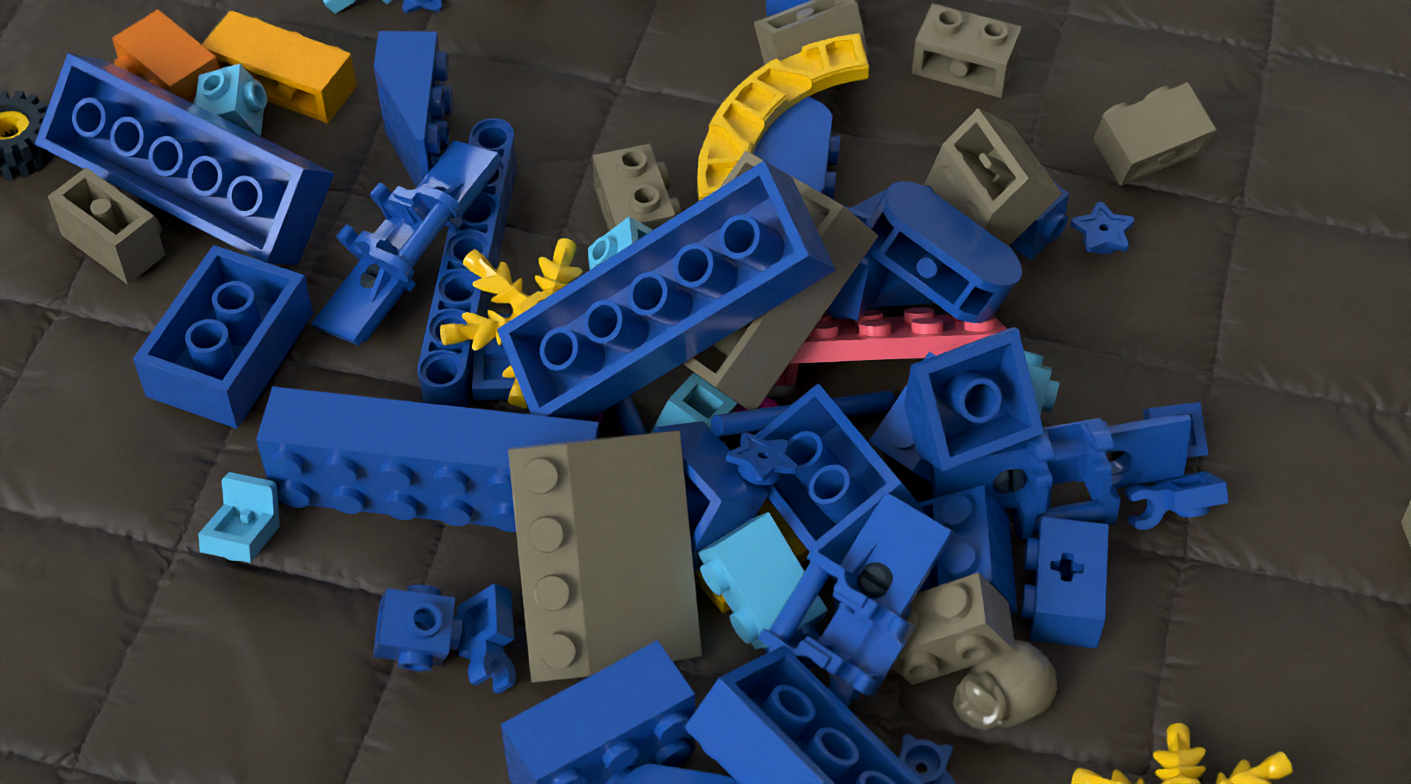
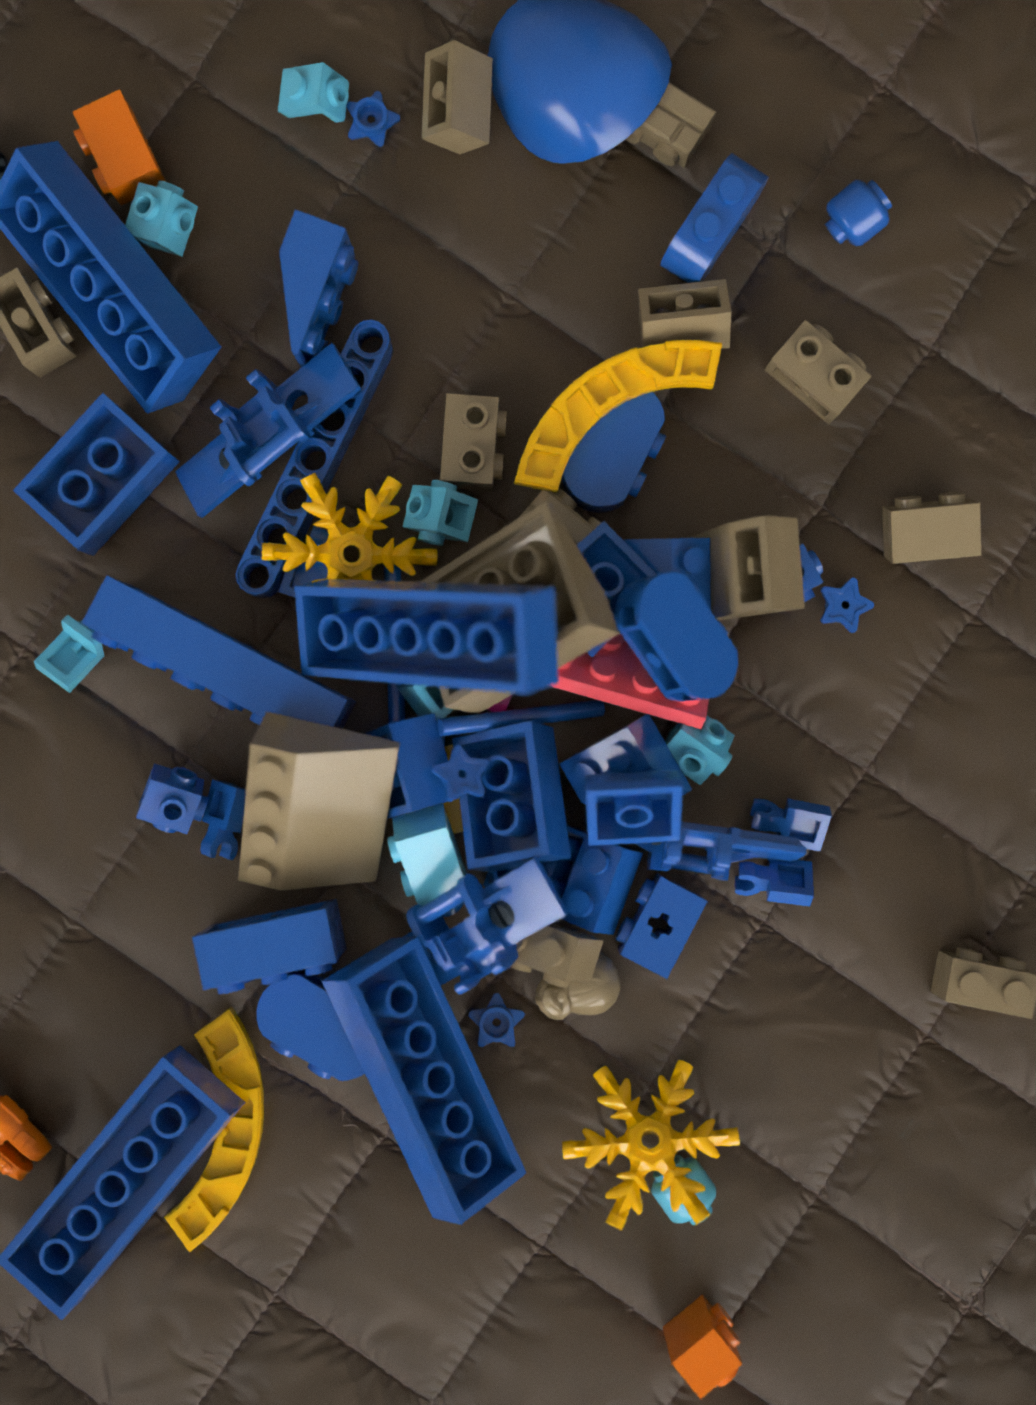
camera: 20 degrees right, 35 degrees up
light orange brick [201,10,357,124] -> none

